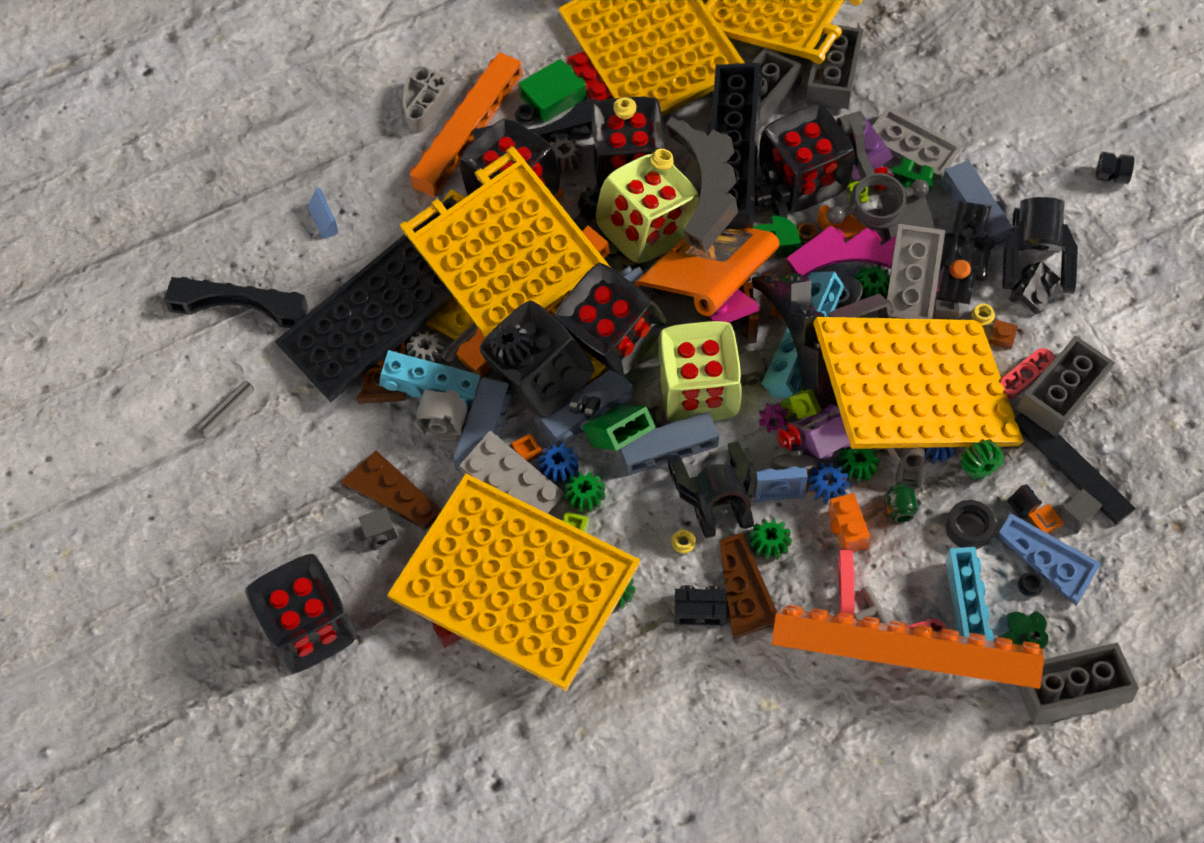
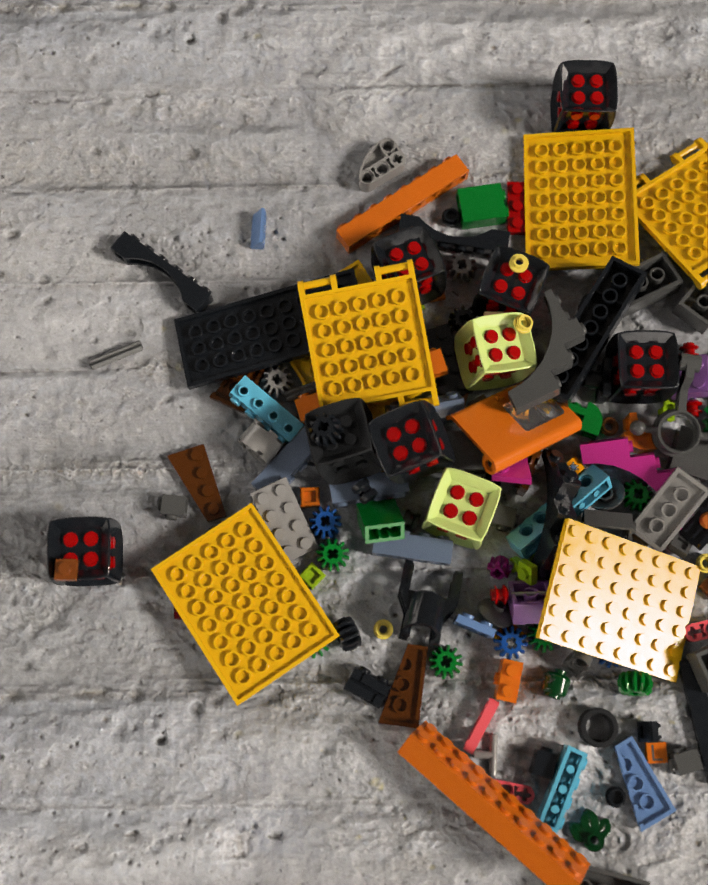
camera: 25 degrees right, 15 degrees up
none -> dark orange plate [54,559,79,581]
none -> black gear [333,616,362,652]
none -> black brick [529,746,558,780]

